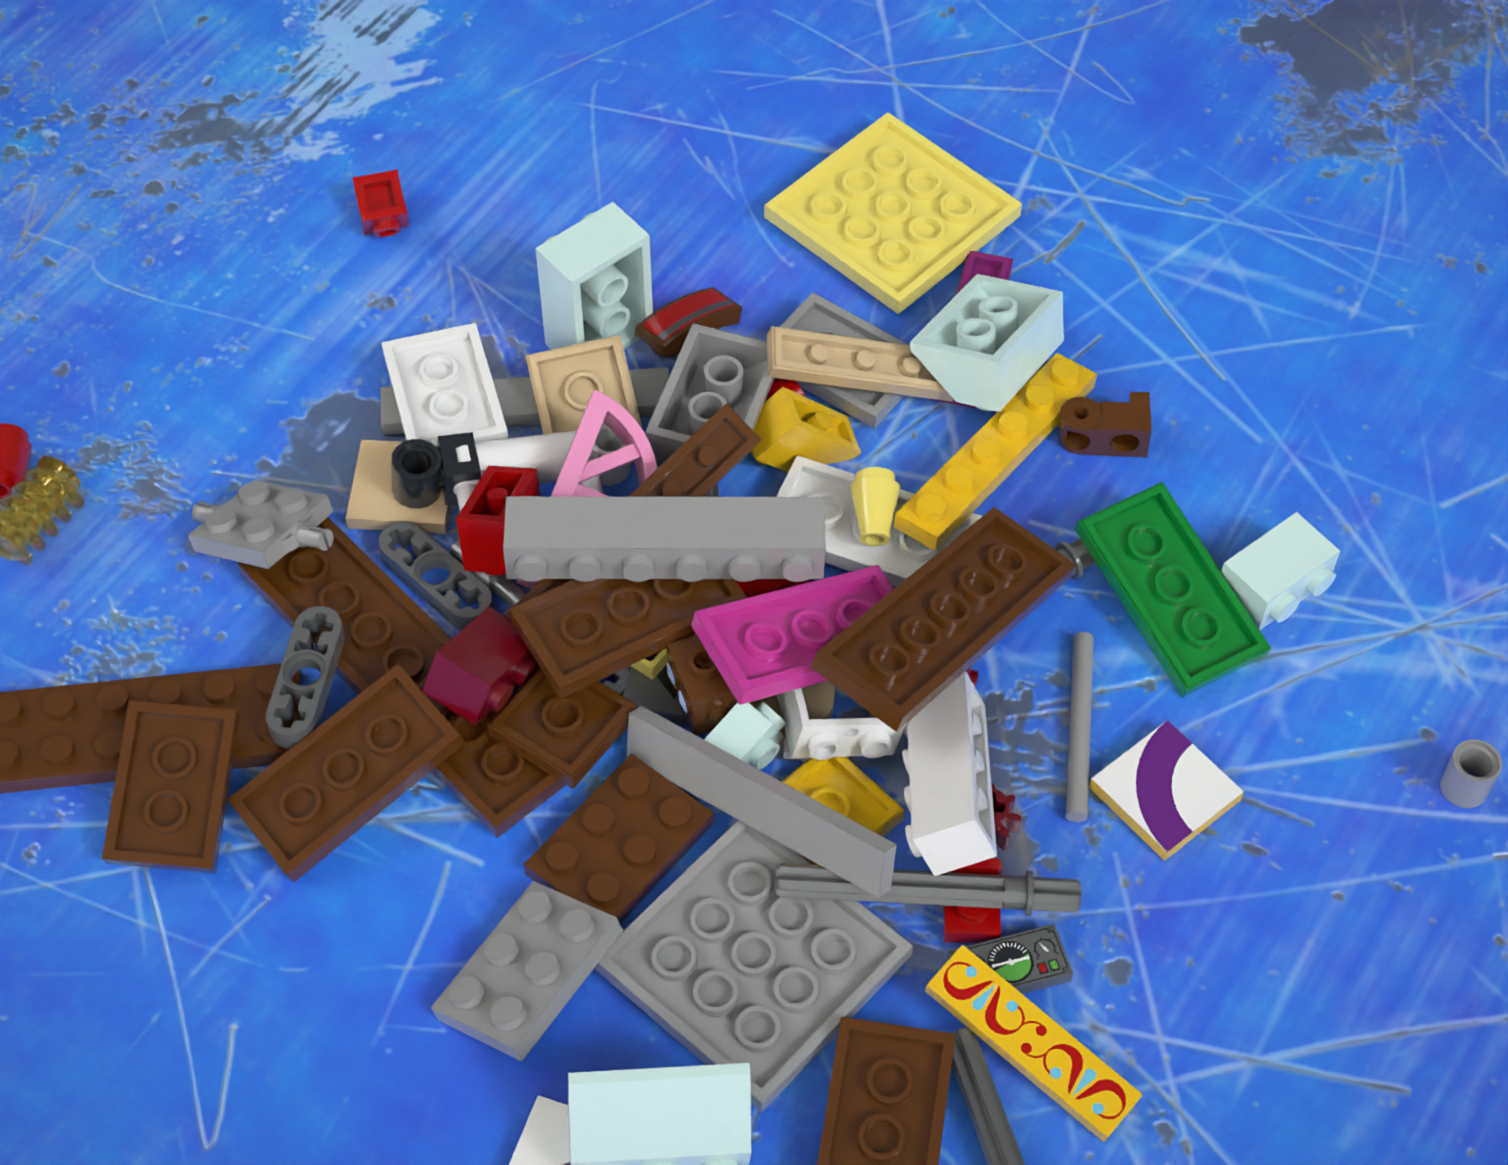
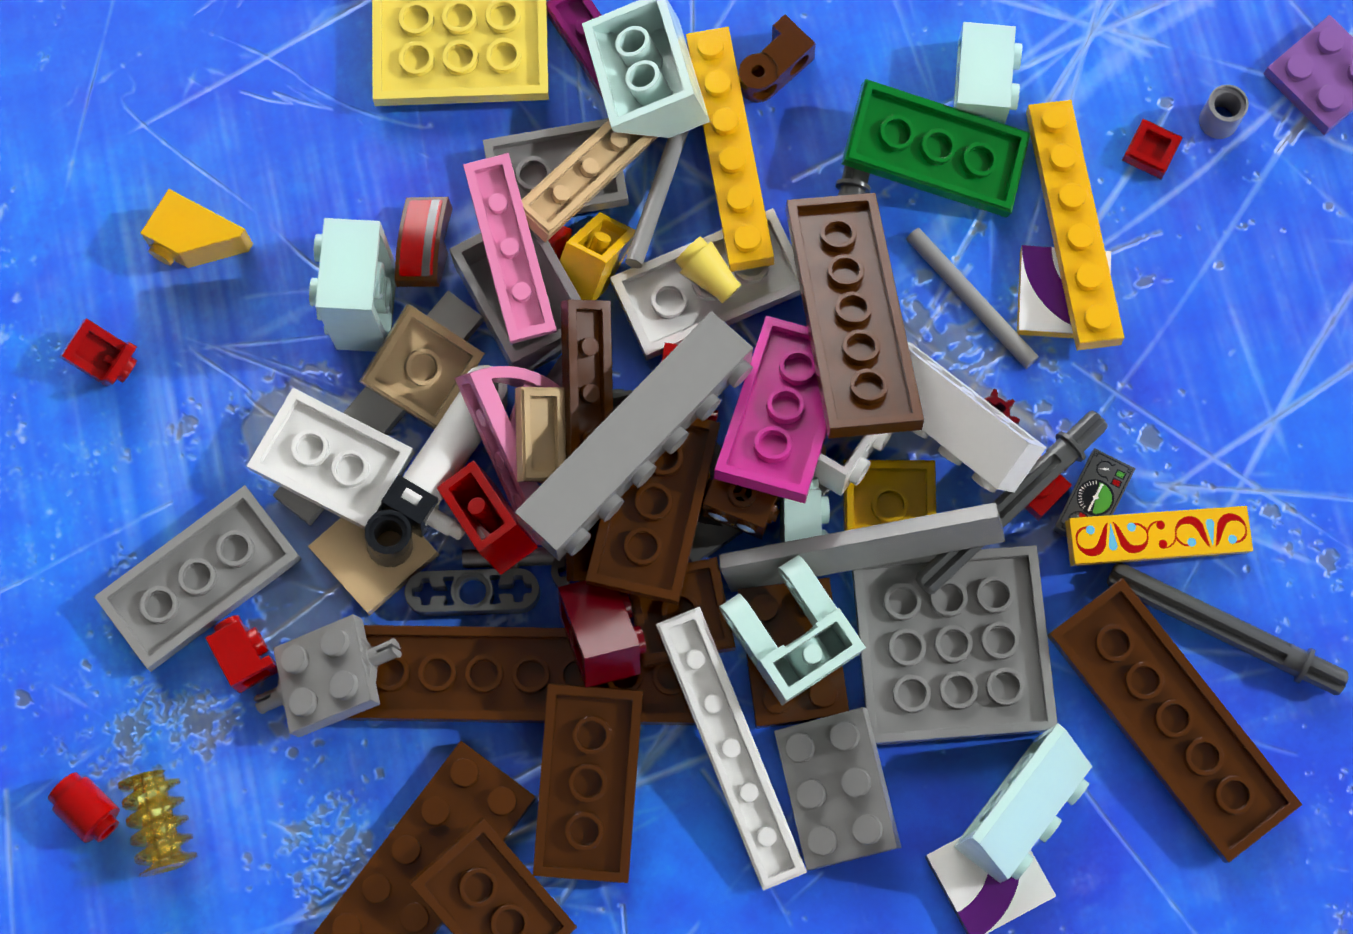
camera: 45 degrees left, 20 degrees up
dark grey beam [266,606,345,749] -> none
none -> light grey plate [94,485,302,672]
none -> yellow slope [140,189,253,268]
none -> red brick [205,615,278,693]
none -> bright pink window [463,153,557,344]
none -> tan tile [515,387,566,482]
none -> light grey bar [625,131,689,268]
none -> white tile [655,606,807,891]
none -> light aqua brick [719,555,866,705]
none -> yellow plate [1026,100,1125,351]
none -> red tile [1122,119,1183,180]

